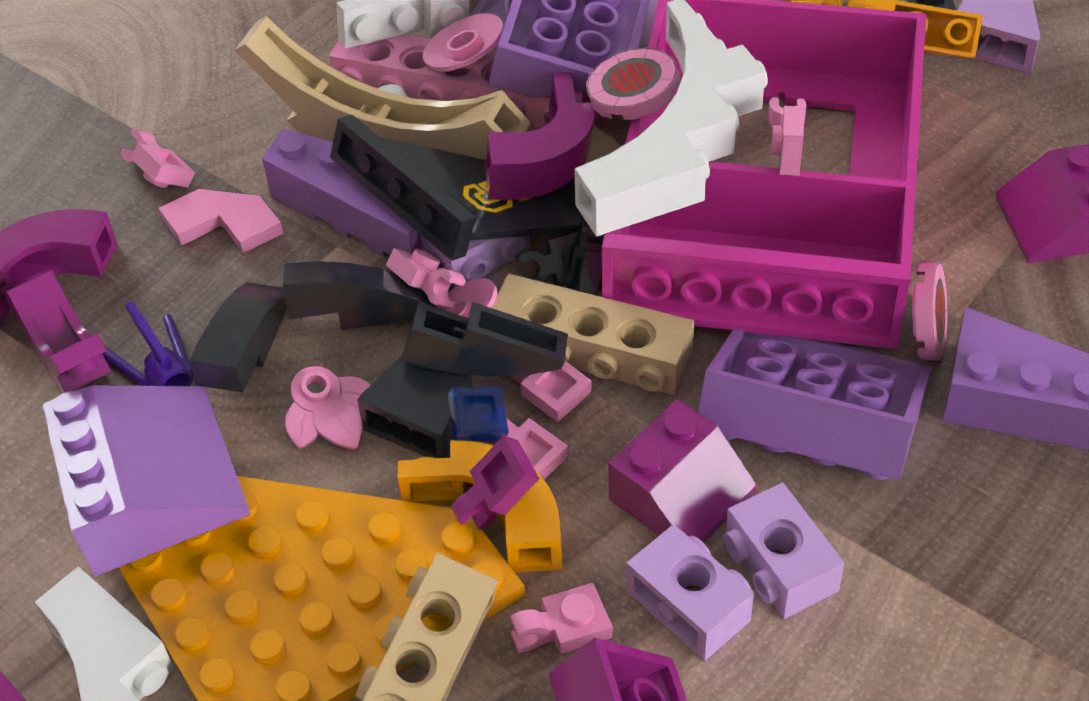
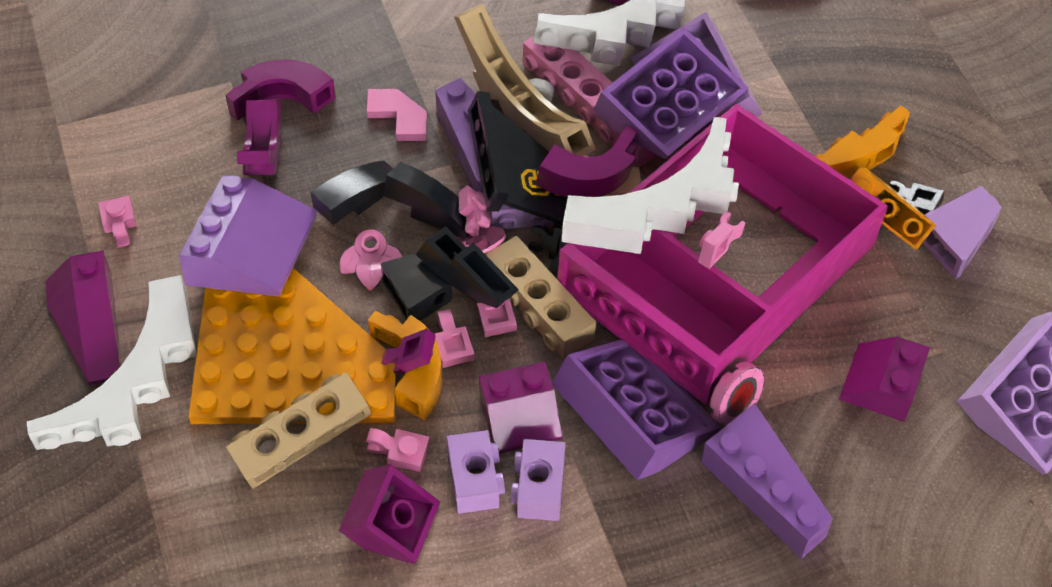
camera: 30 degrees right, 5 degrees up
dark purple plant [103,301,194,386] -> none
bright pink plate [120,129,195,188] -> none
bright pink dish [422,13,504,72] -> none
clear blue tile [448,386,509,442] -> none
bright pink tile [586,48,681,120] -> none

